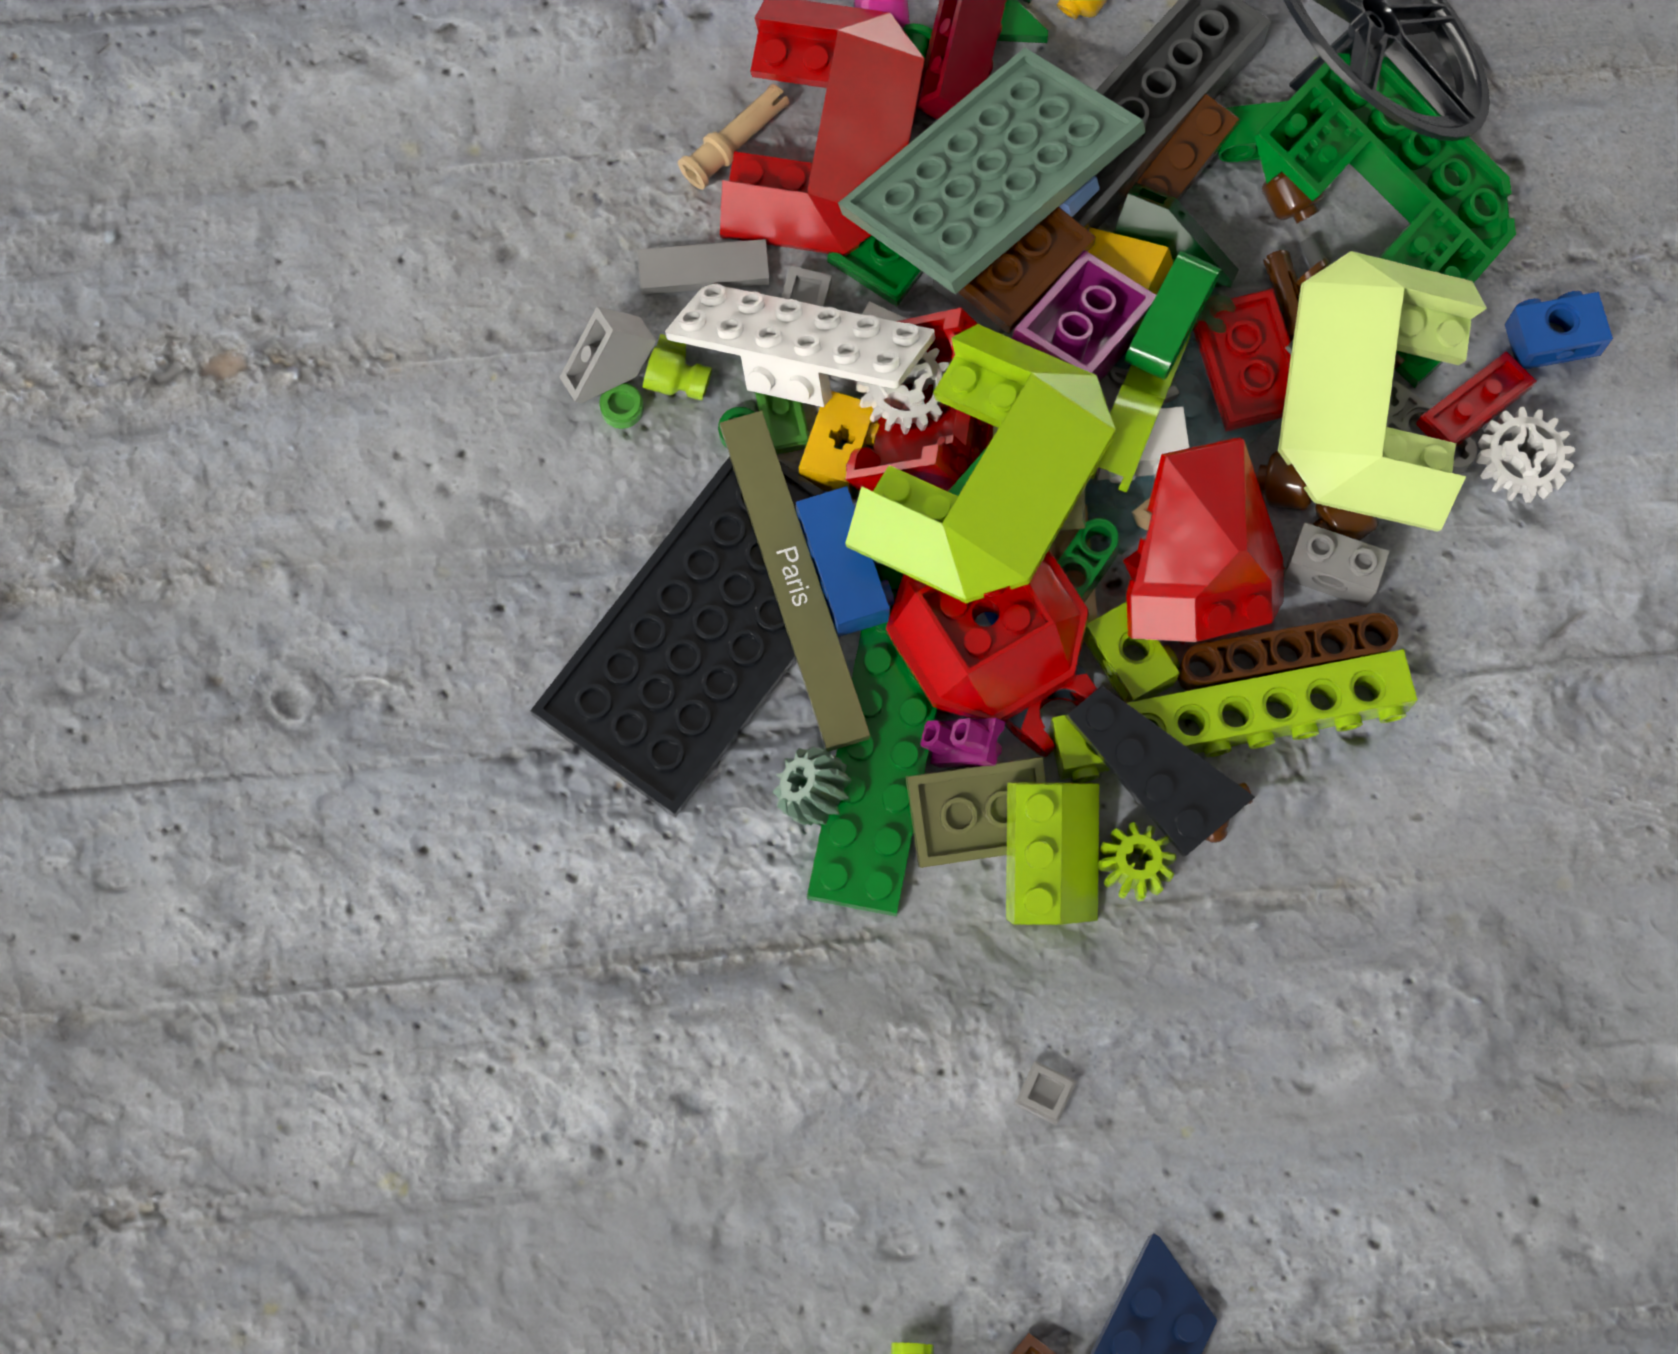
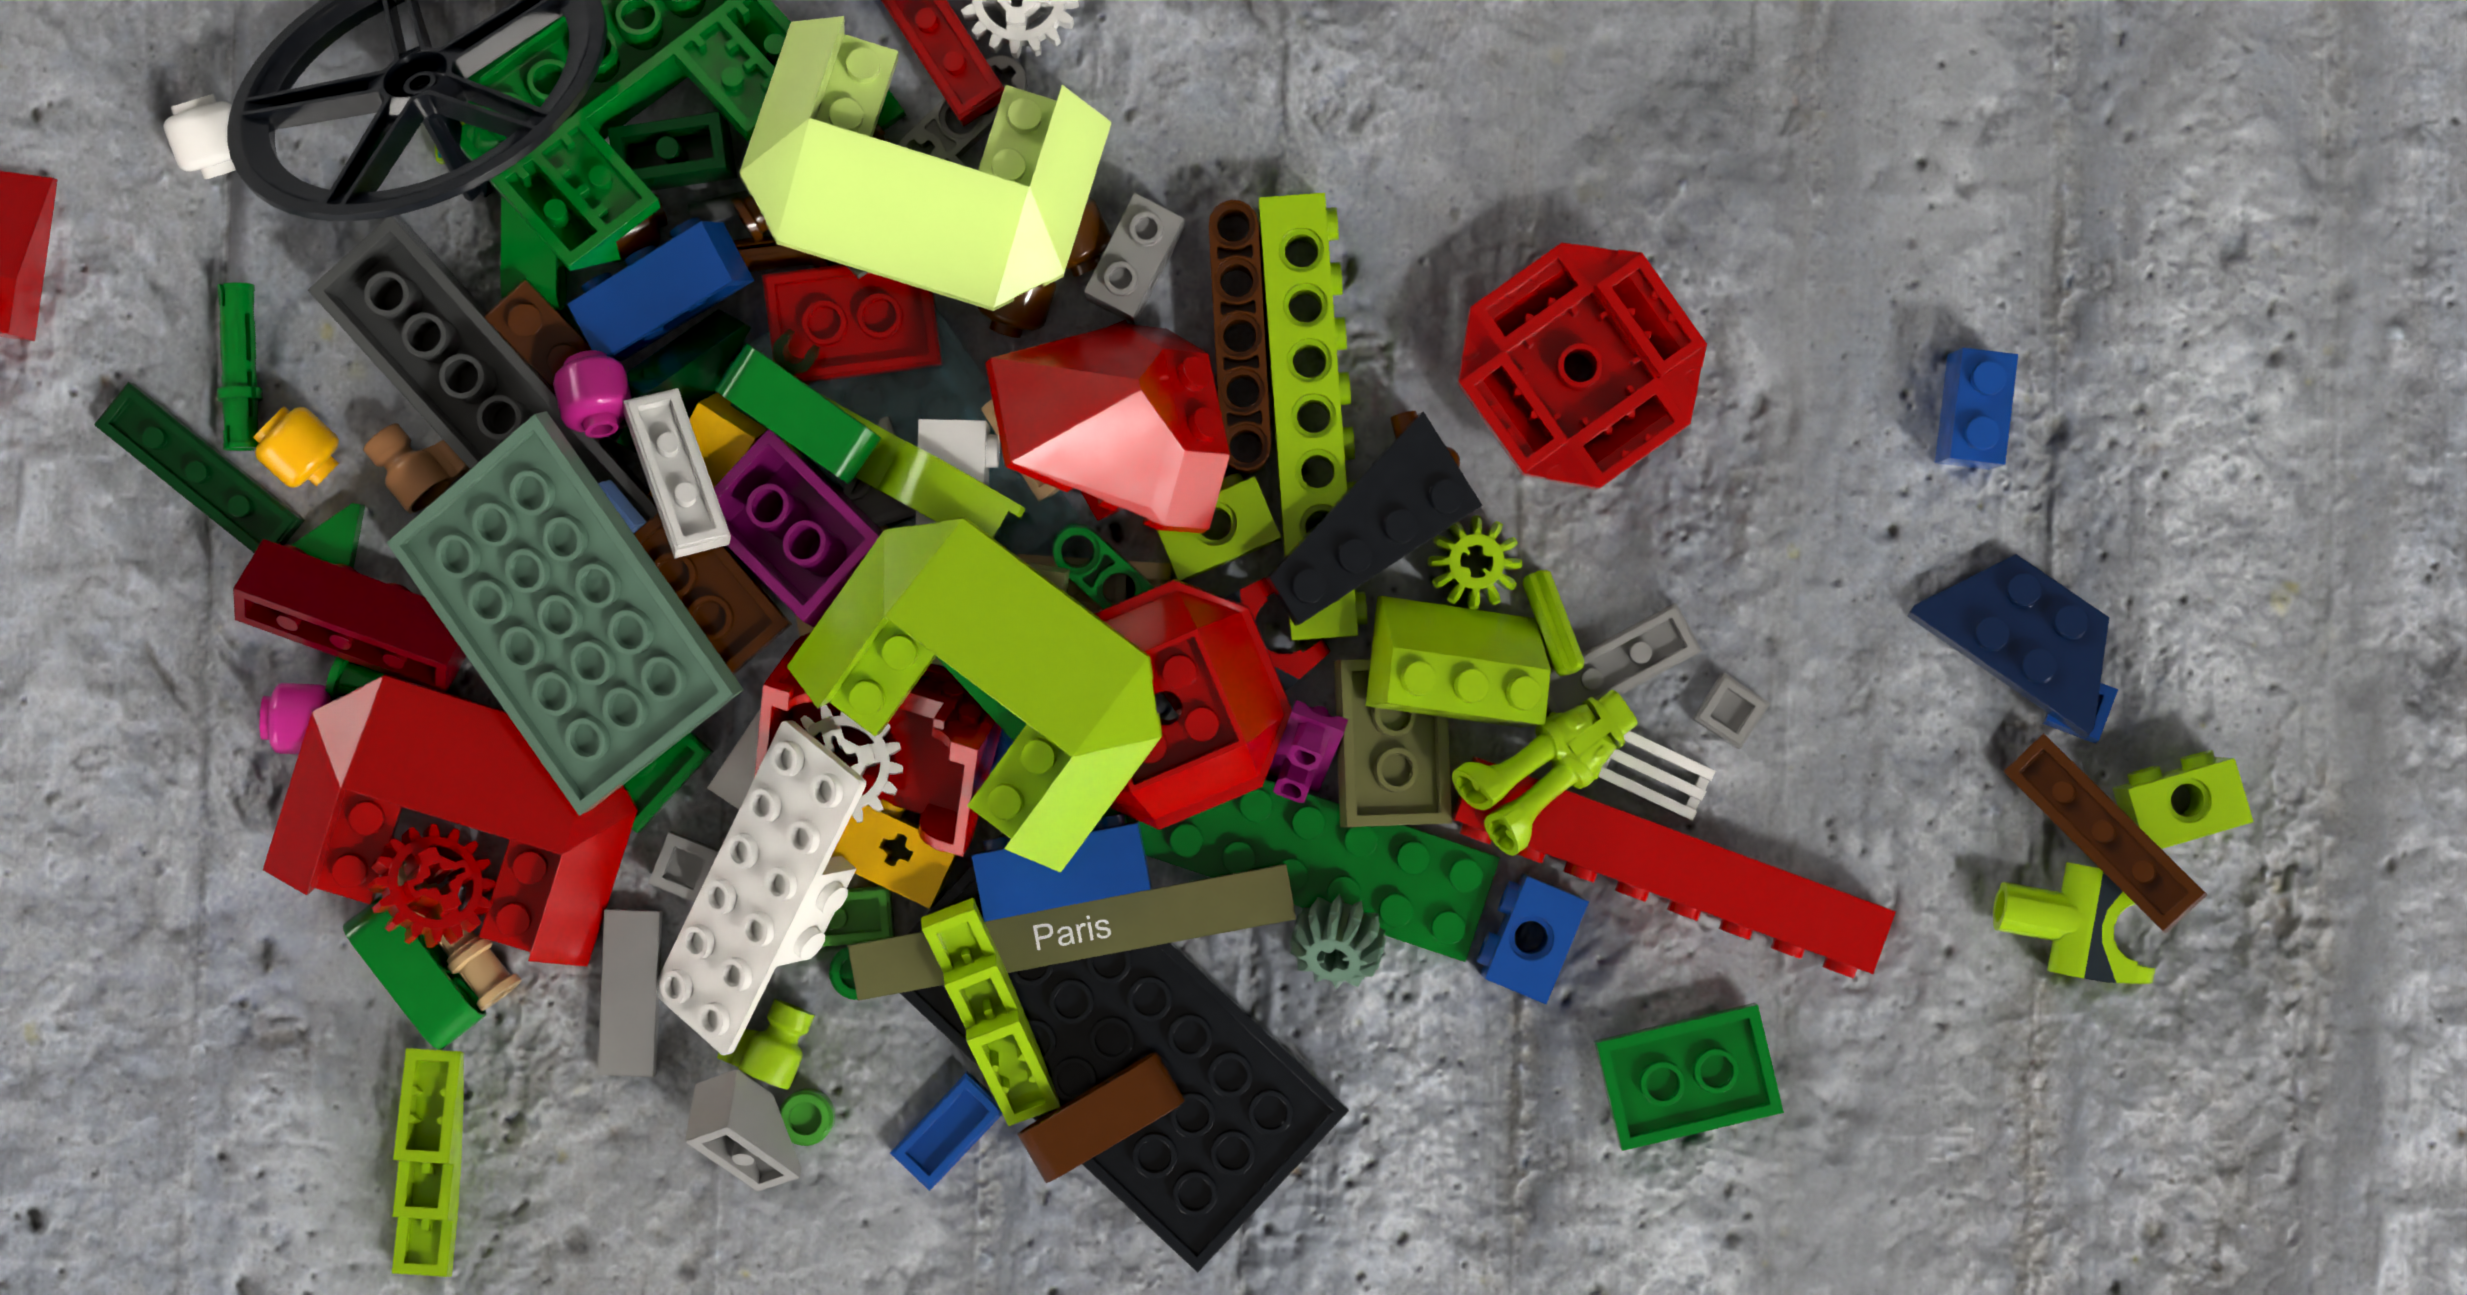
camera: 80 degrees left, 15 degrees up
none -> green beam [343,895,487,1050]
none -> medium nougat piece [363,423,470,514]
none -> red gear [368,824,496,948]
none -> lime slope [392,1048,464,1277]
none -> dark pink head [553,350,632,438]
none -> blue brick [567,217,754,361]
none -> dark green brick [608,112,737,191]
none -> white tile [623,388,731,559]
none -> blue tile [890,1071,1002,1191]
none -> lime slope [921,898,1060,1126]
none -> reddish brown beam [1017,1052,1185,1183]
none -> lime piece [1452,690,1638,856]
none -> red brick [1452,756,1896,979]
none -> red piece [1457,242,1707,490]
none -> blue brick [1476,873,1589,1004]
none -> lime axle [1523,570,1584,676]
none -> light grey tile [1546,603,1702,716]
none -> green plate [1594,1003,1784,1151]
none -> white tile [1599,731,1716,821]
none -> blue brick [1935,347,2018,470]

